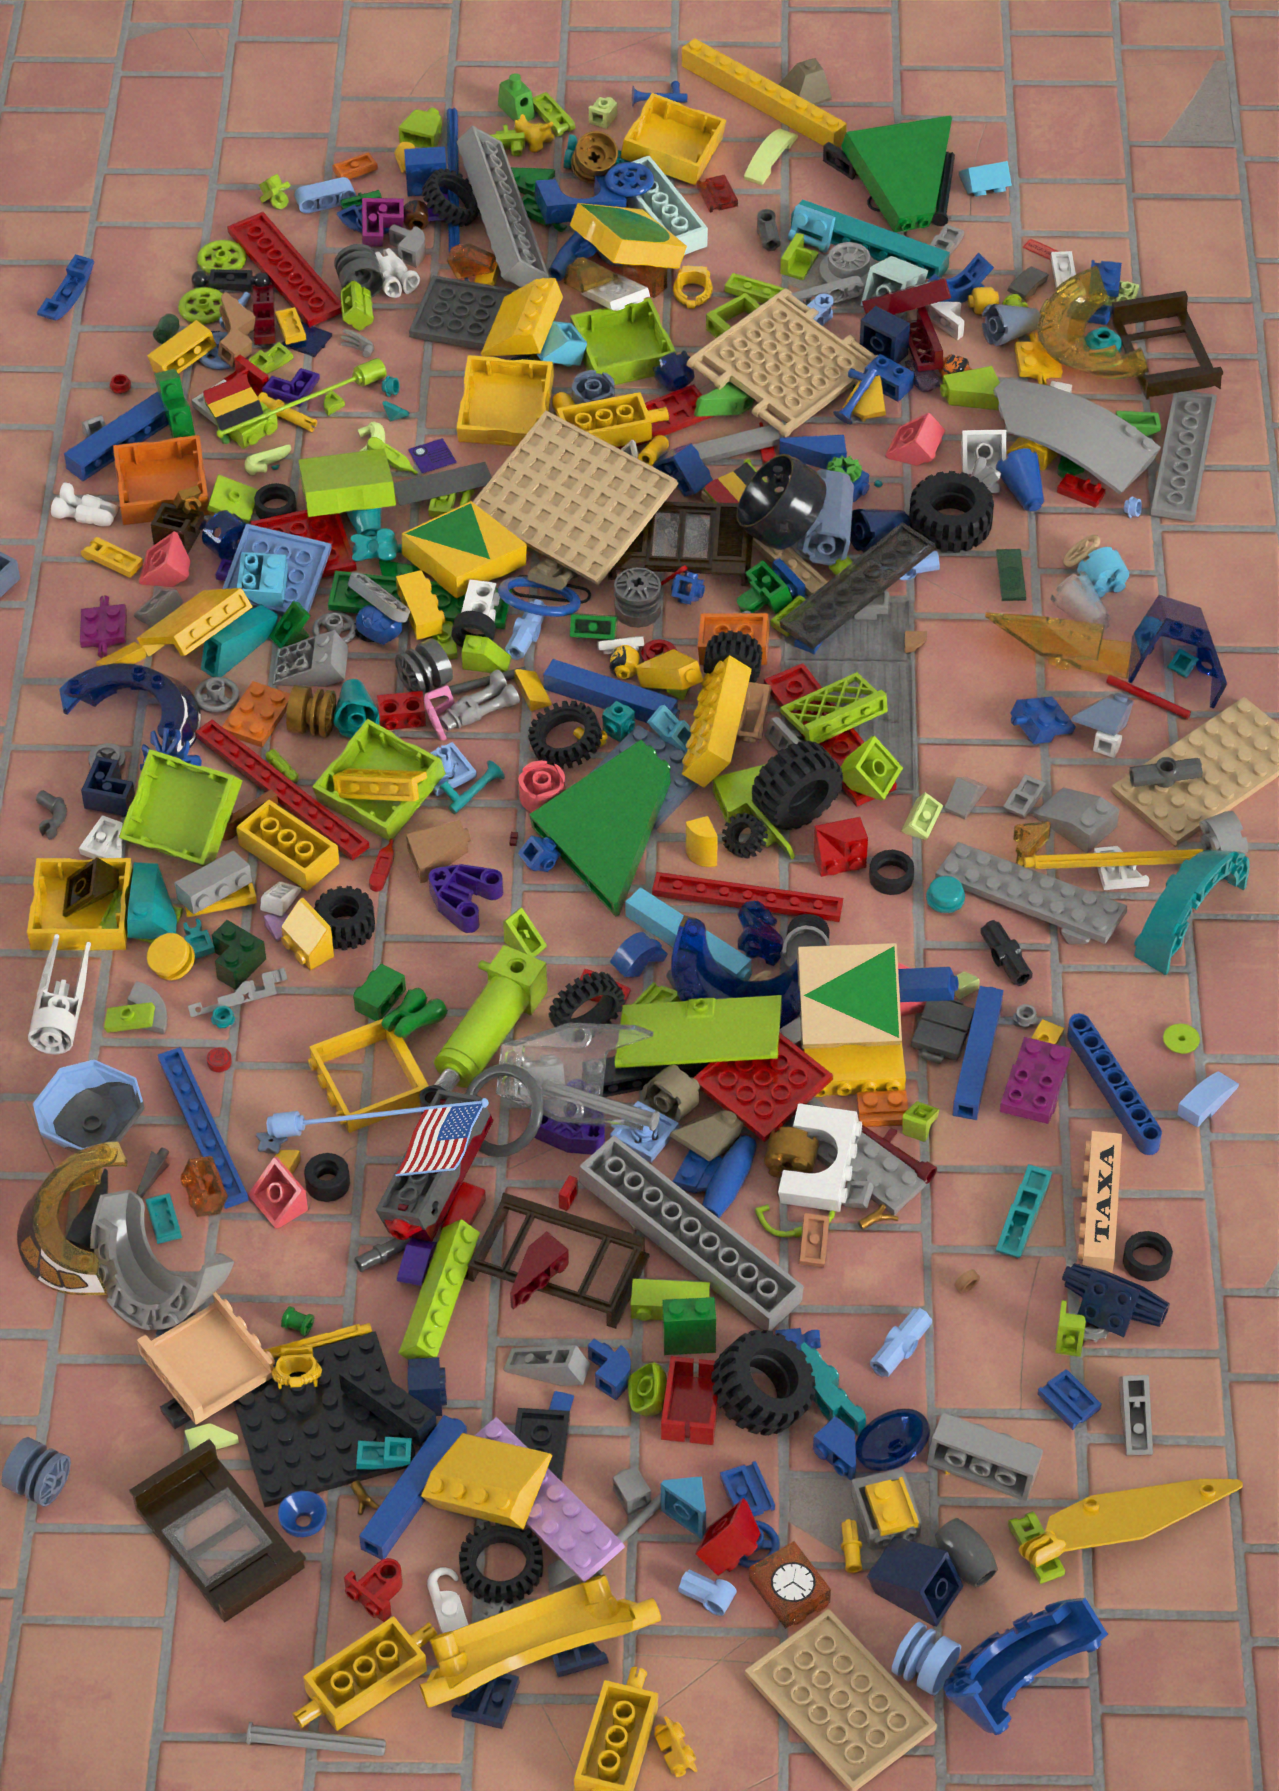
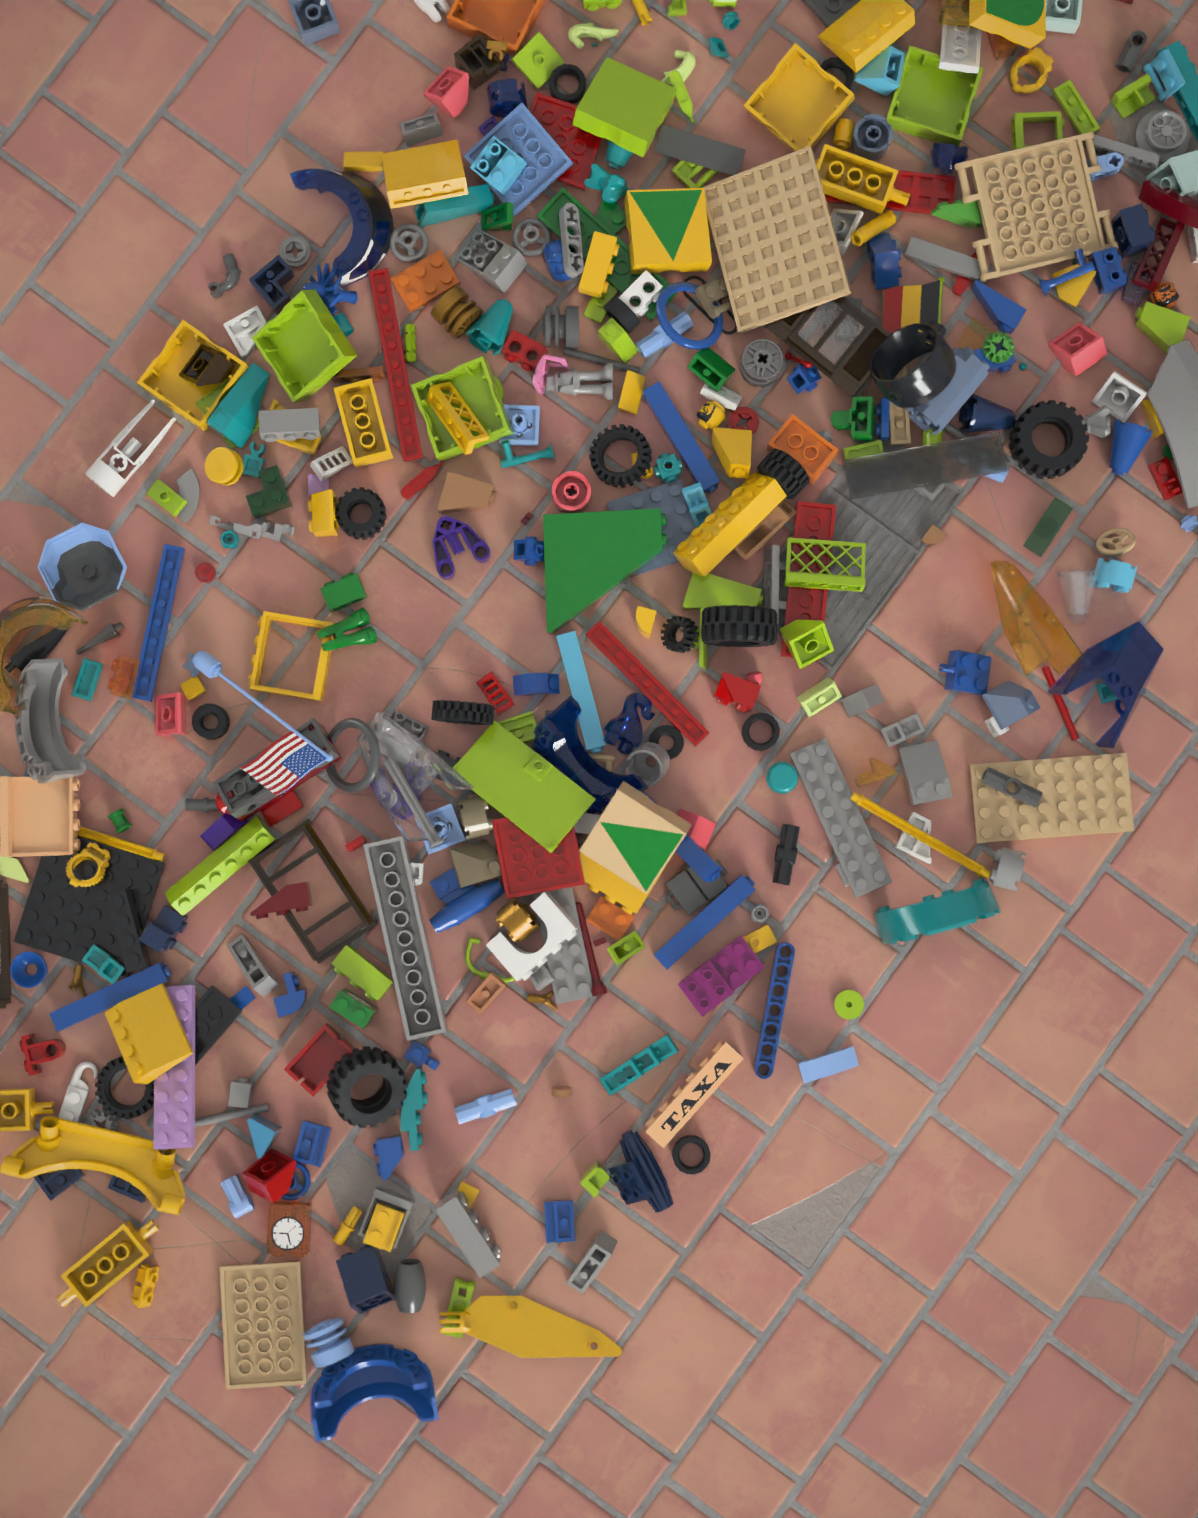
camera: 30 degrees right, 35 degrees up
magenta plate [80,595,127,658] -> none
yellow plate [81,537,144,578] -> none
dark purple sticker [408,438,457,474] -> none
lime piece [419,945,548,1114] -> none
lime slope [503,907,547,957] -> none
lime piece [628,1362,667,1417] -> none
clear blue dish [855,1409,930,1471] -> none
yellowish green slope [954,971,979,1000] -> none

